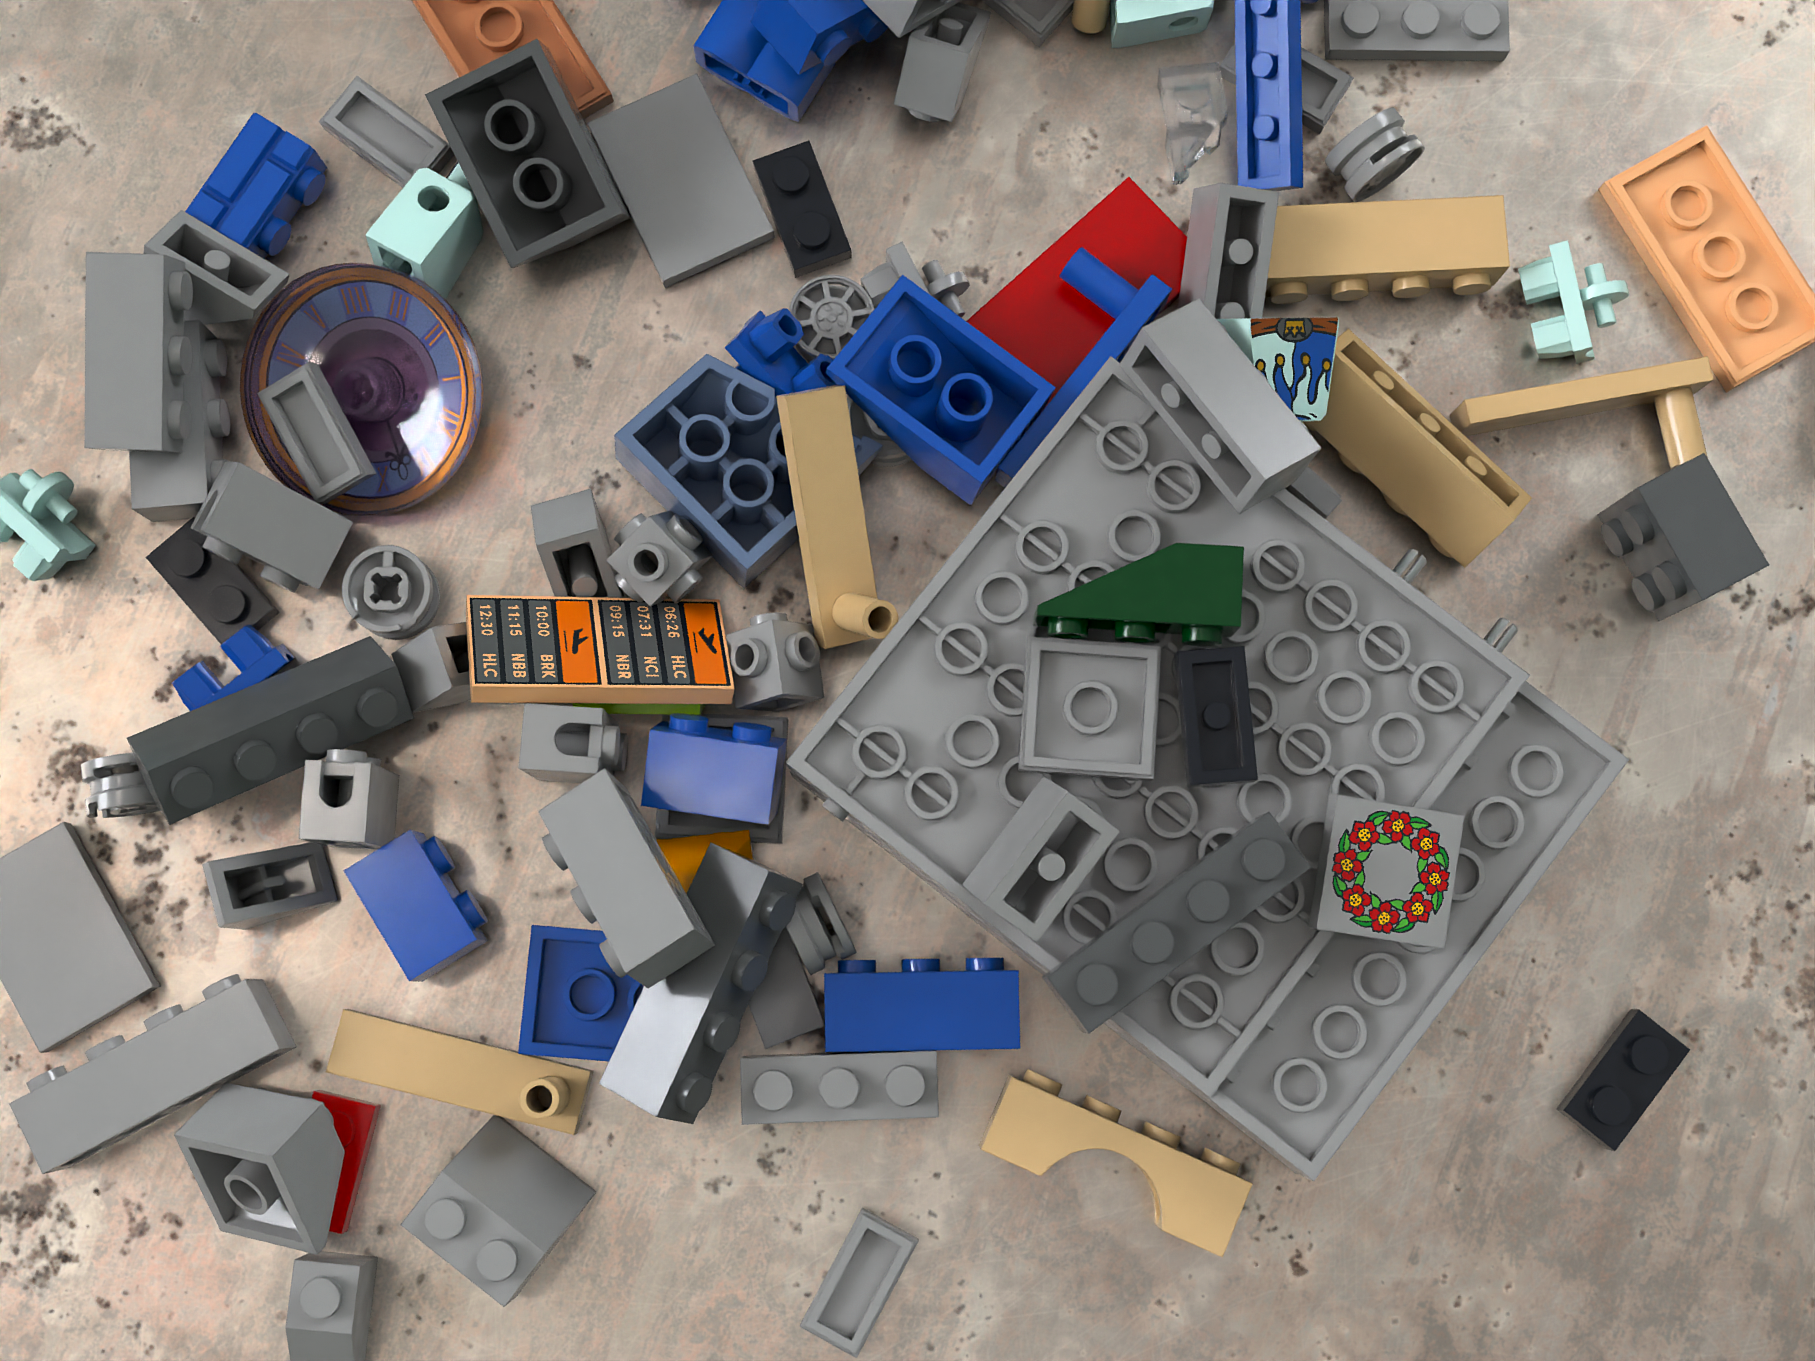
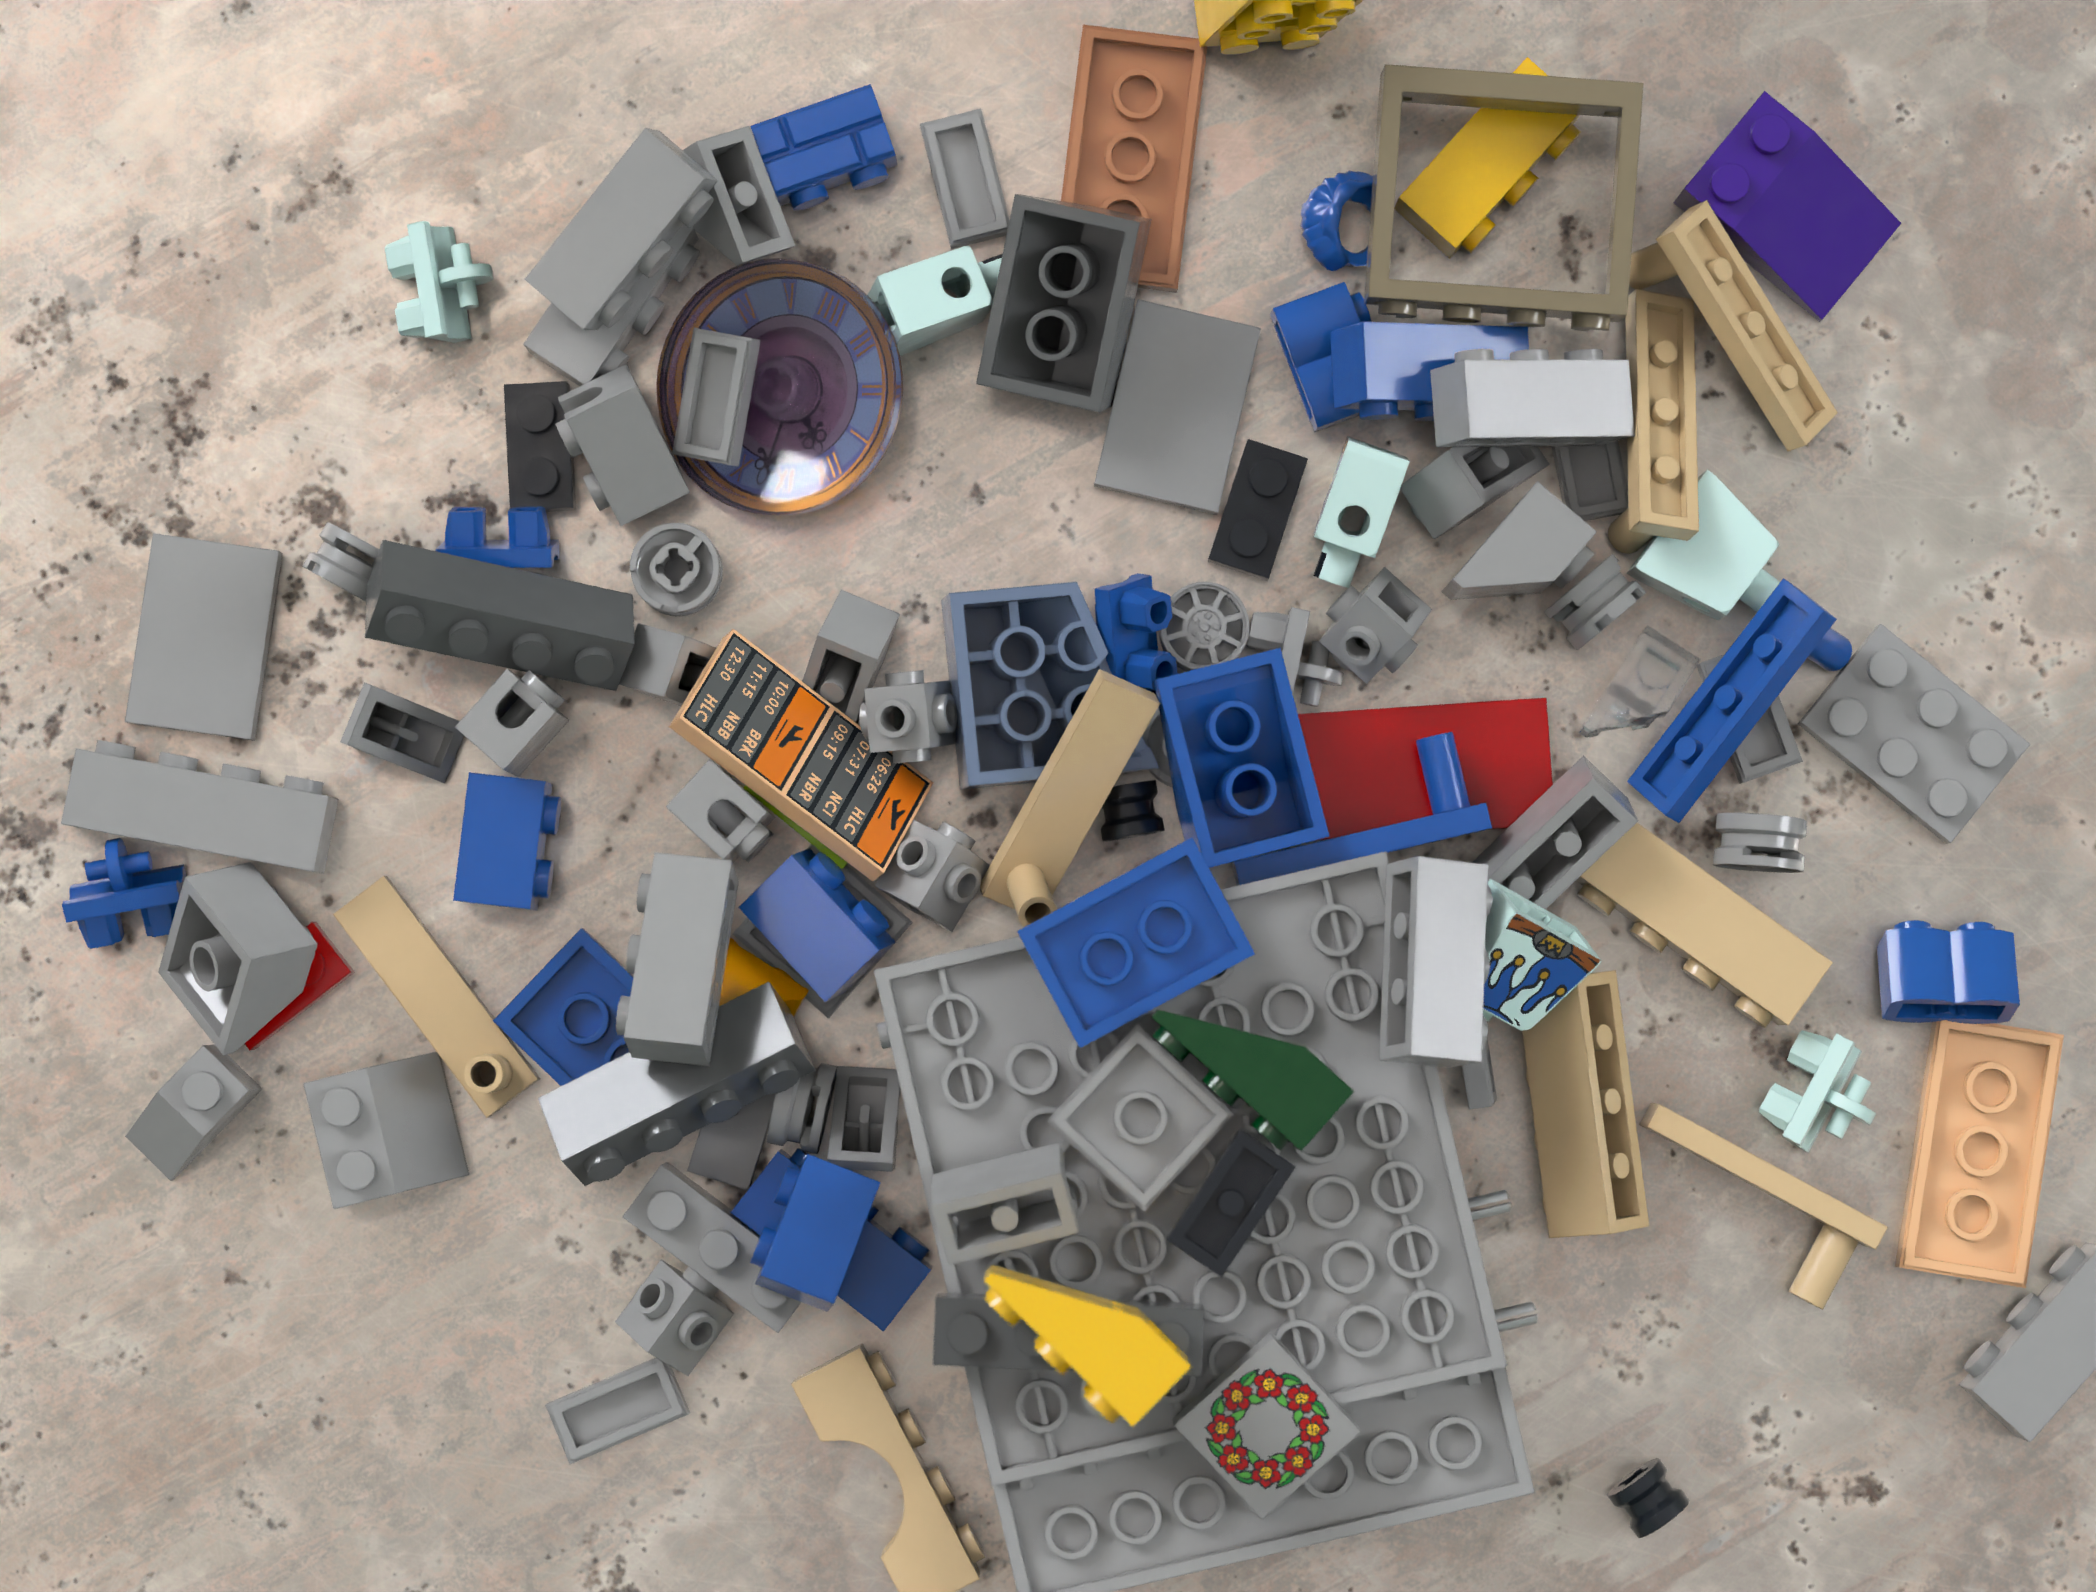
camera: 40 degrees right, 5 degrees up
dark grey brick [1597,453,1769,621] -> none
none -> blue hips [62,838,187,949]
none -> light grey brick [615,1260,734,1376]
none -> blue brick [750,1154,881,1312]
none -> light grey slope [827,1066,900,1172]
none -> yellow slope [984,1265,1191,1426]
none -> blue plate [1017,837,1255,1048]
none -> black wheel [1100,780,1165,842]
none -> light aqua torso [1313,436,1410,588]
none -> light grey brick [1319,567,1432,684]
none -> light grey slope [1442,481,1596,600]
none -> light grey wheel [1544,554,1646,650]
none -> black wheel [1607,1458,1690,1538]
none -> blue brick [1877,920,2020,1024]

